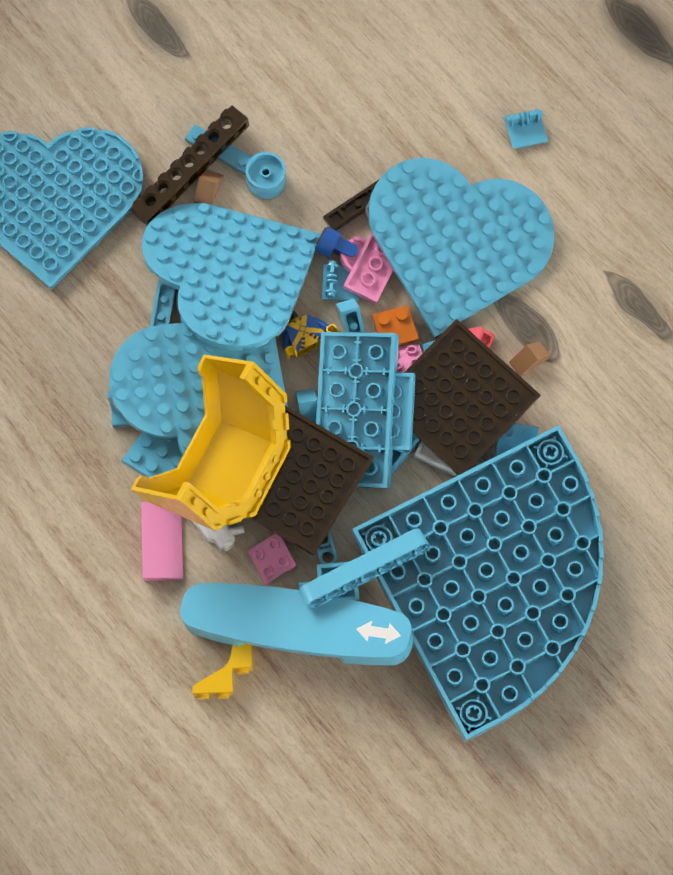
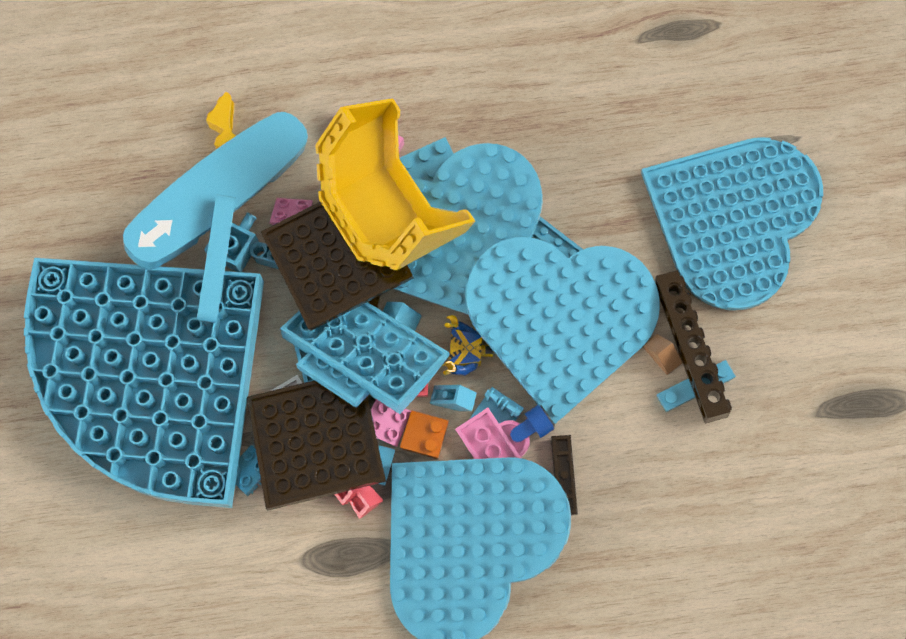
camera: 130 degrees right, 0 degrees up
medium azure wheel [245,152,286,199] -> none
medium nougat slope [509,341,551,376] -> none

